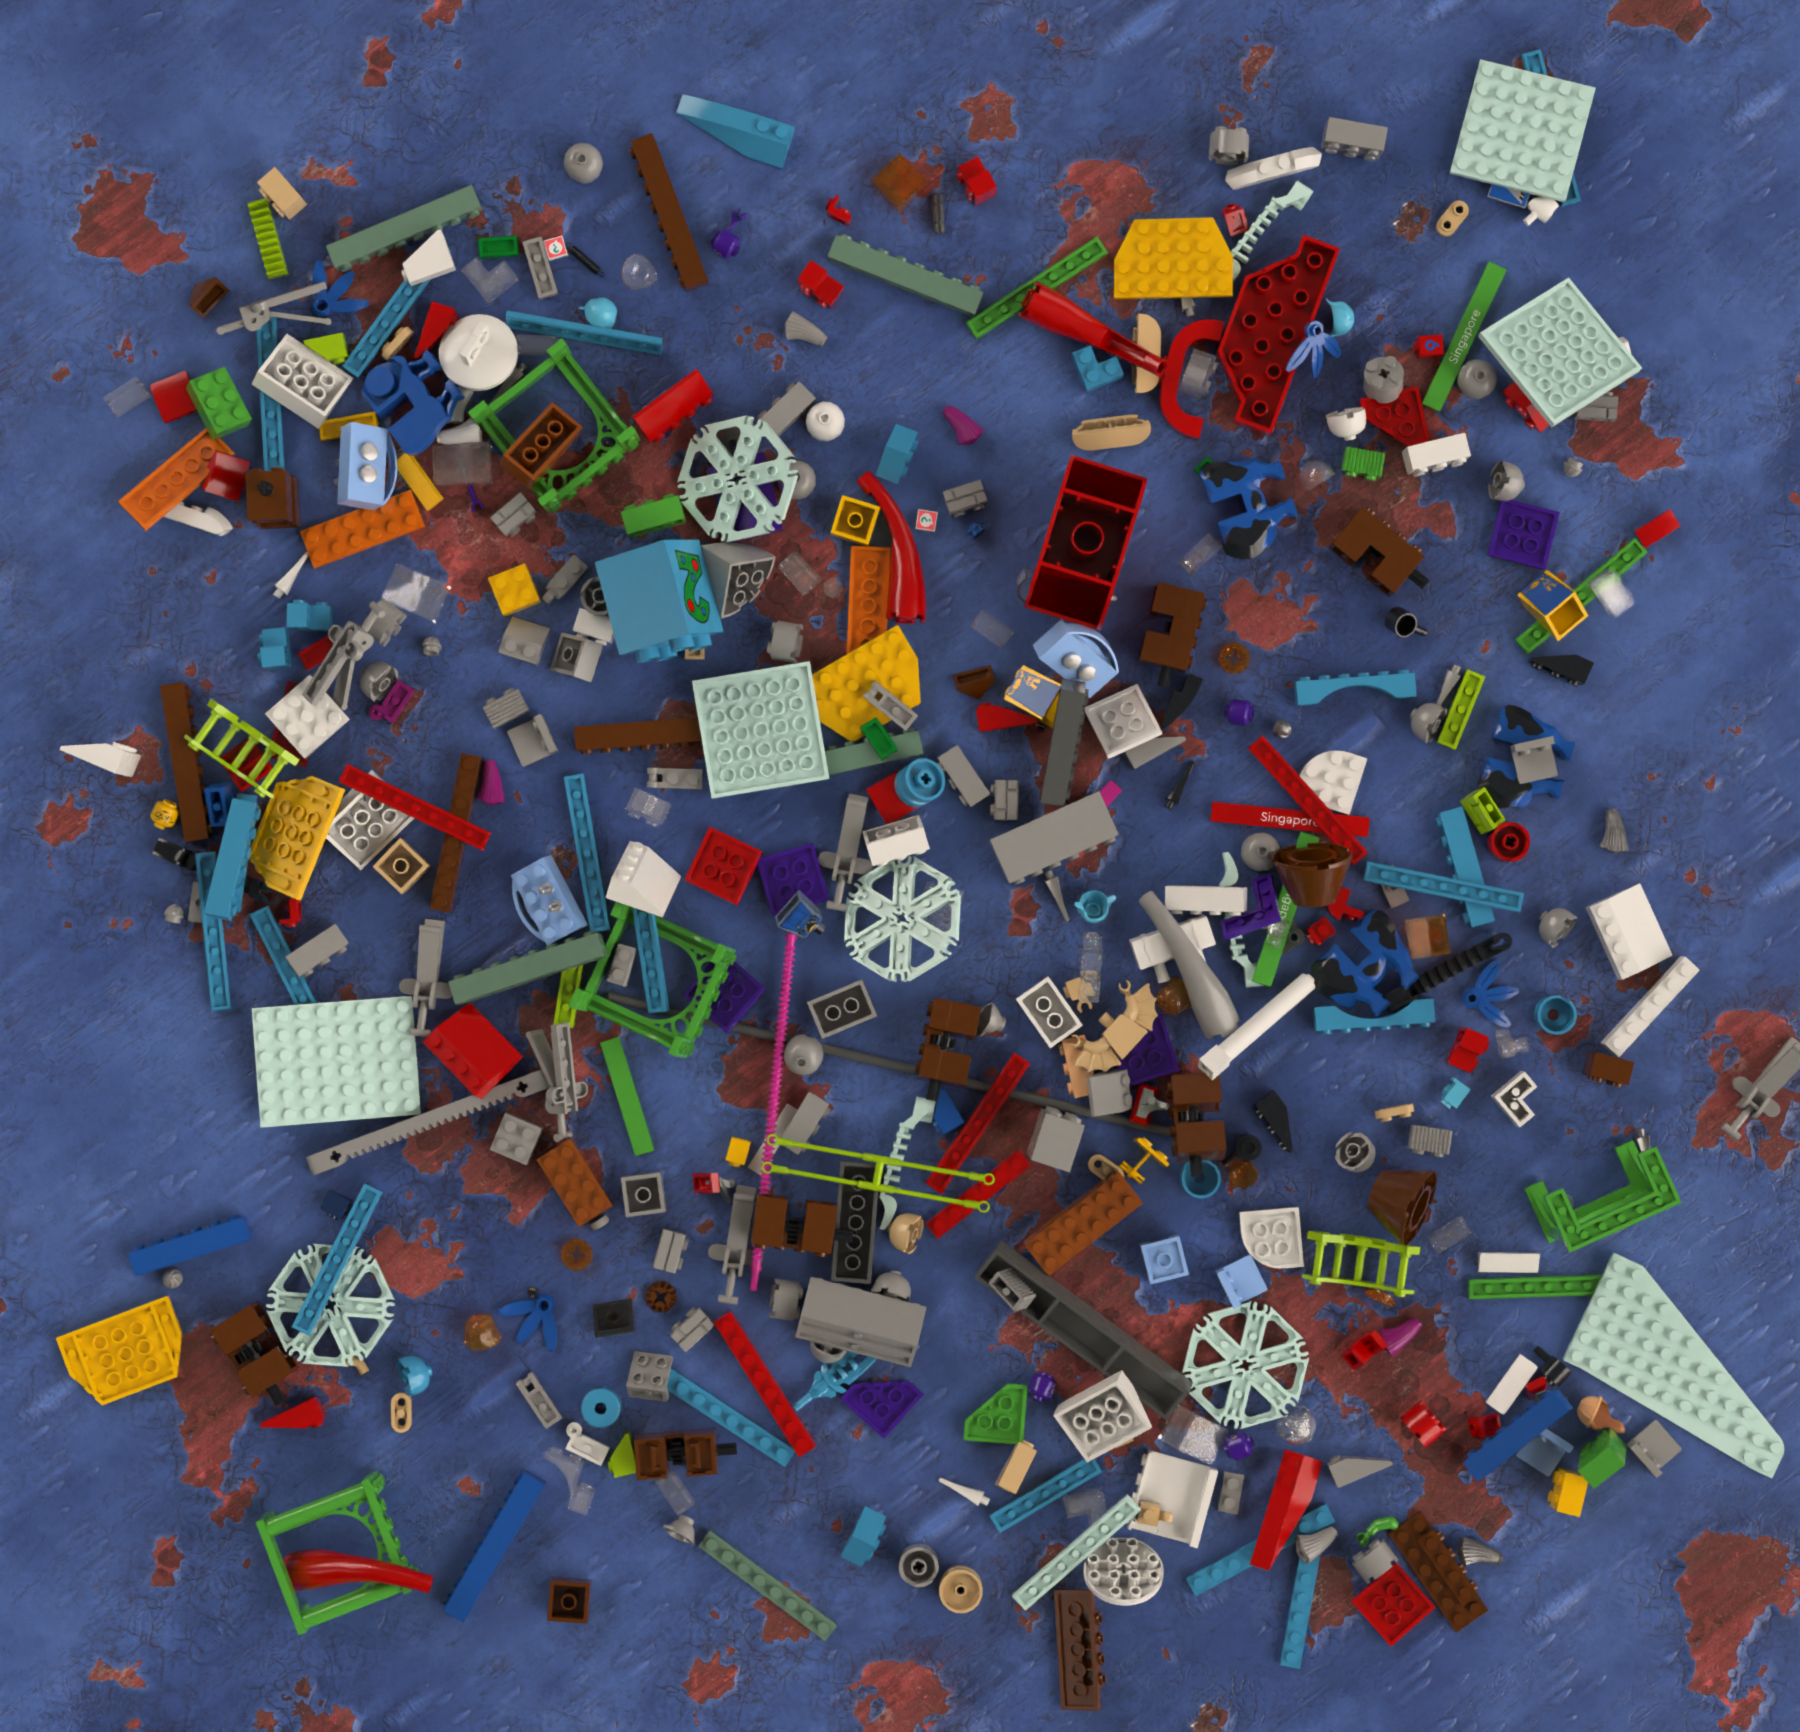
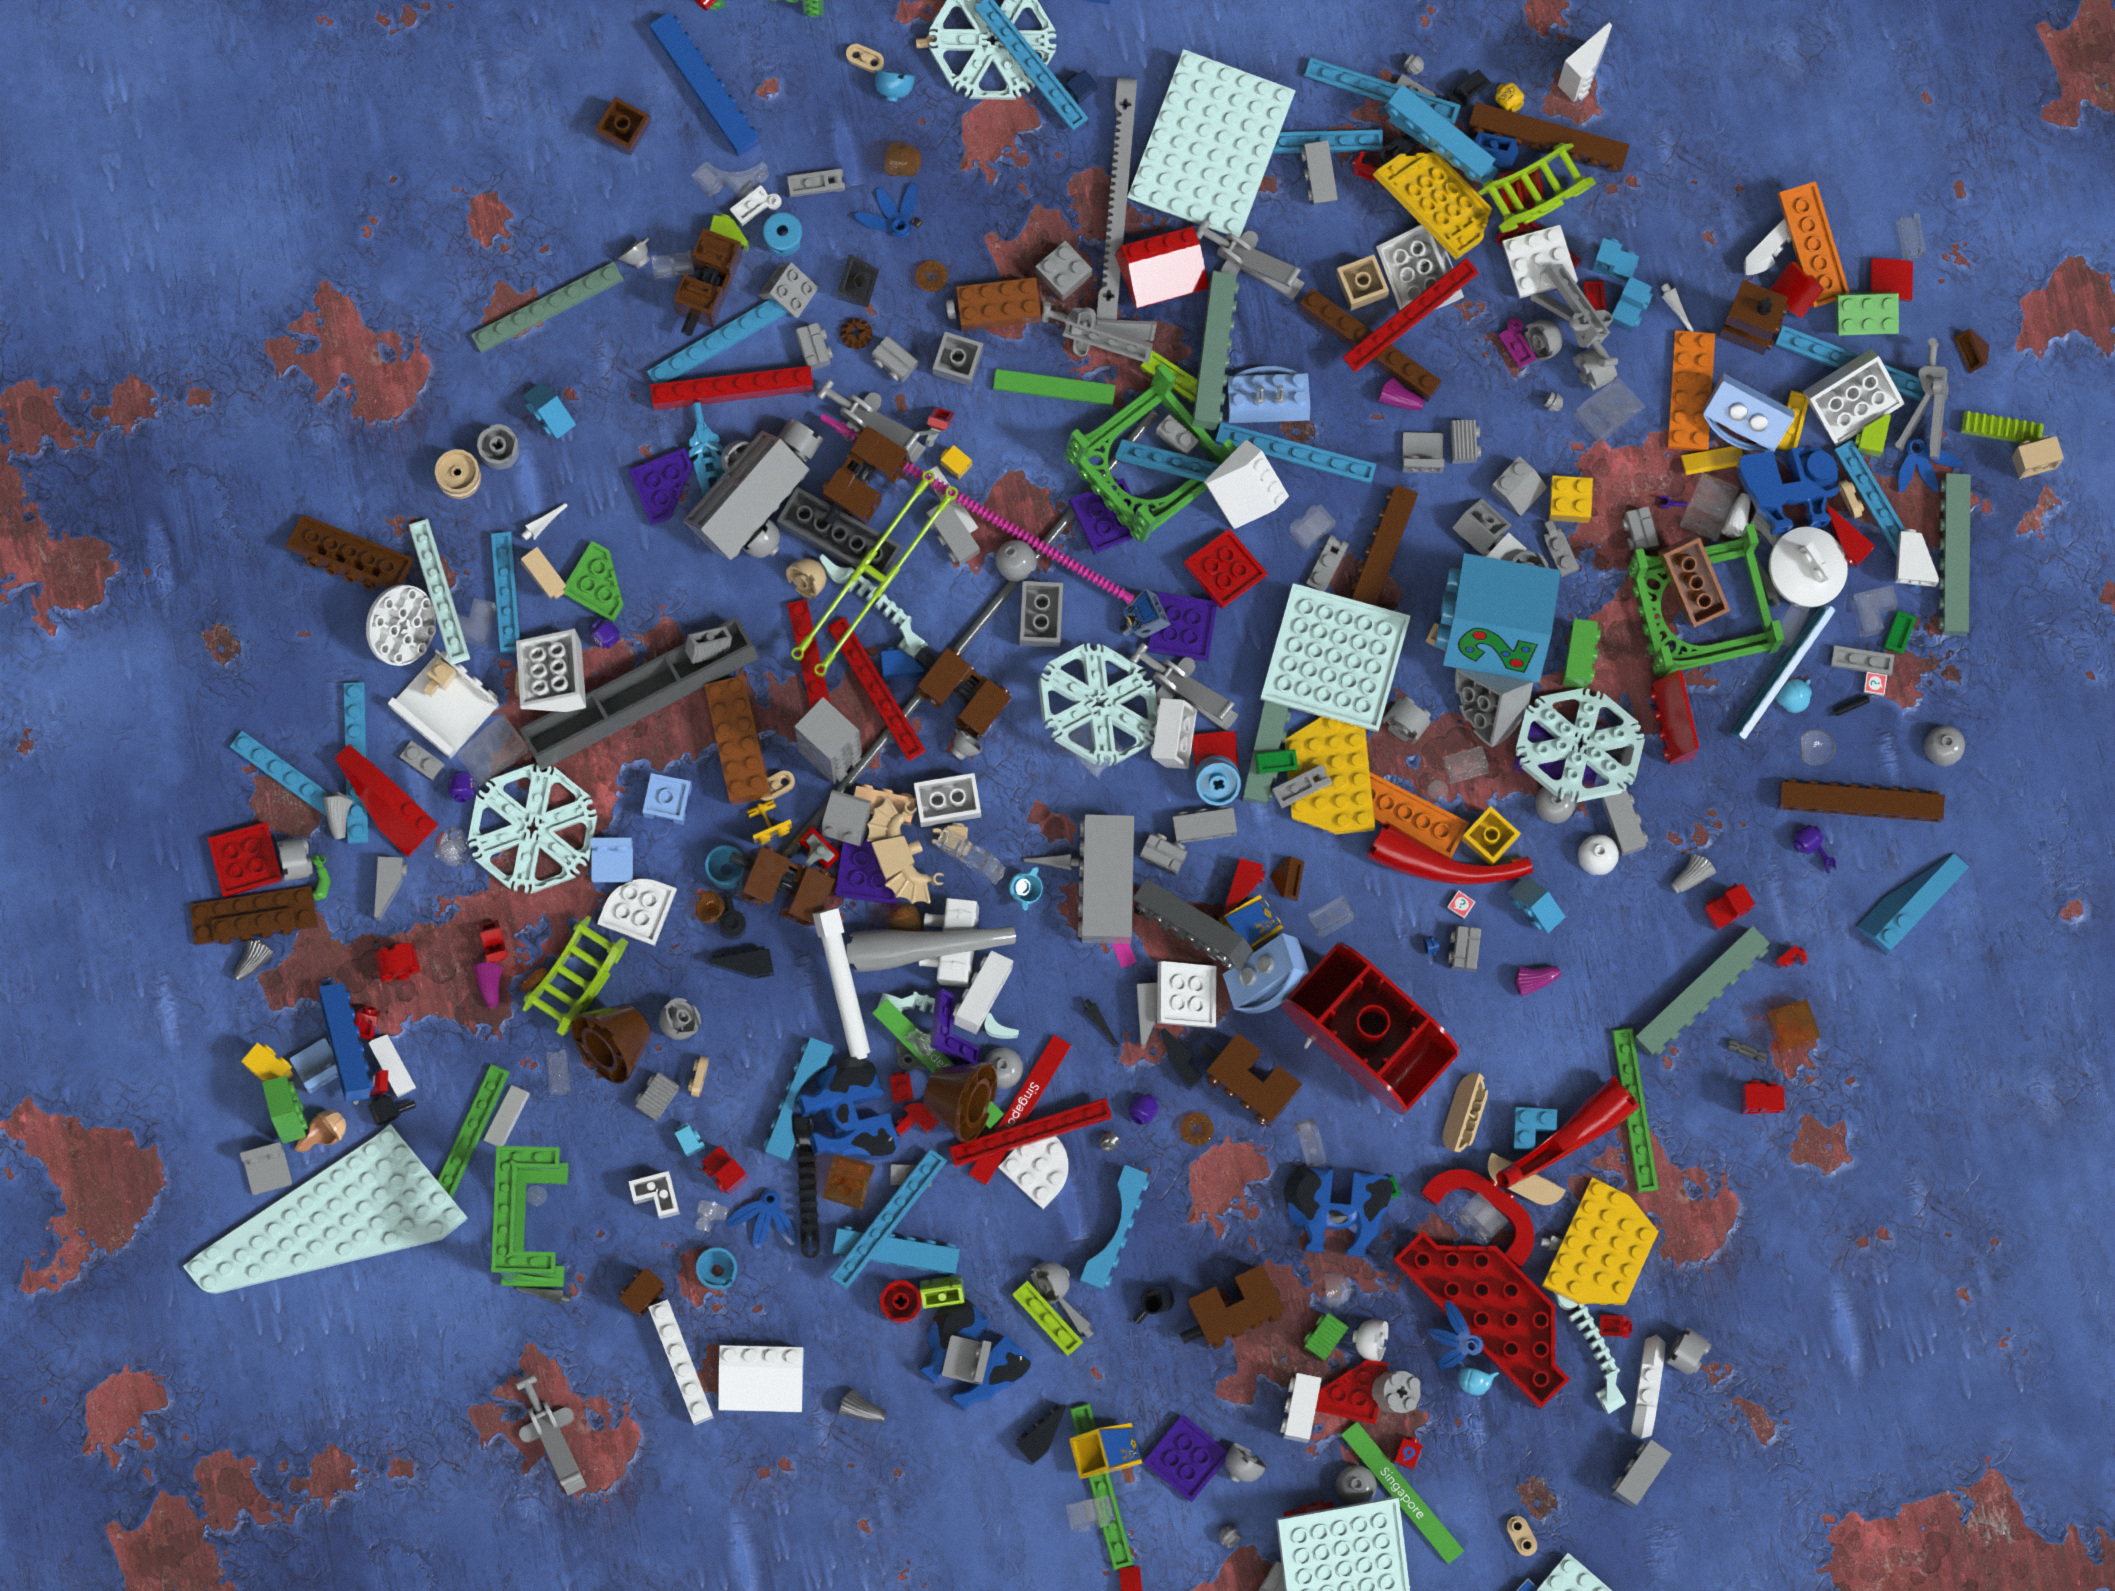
camera: 115 degrees right, 10 degrees down
light grey cylinder [1539,908,1577,948] -> none

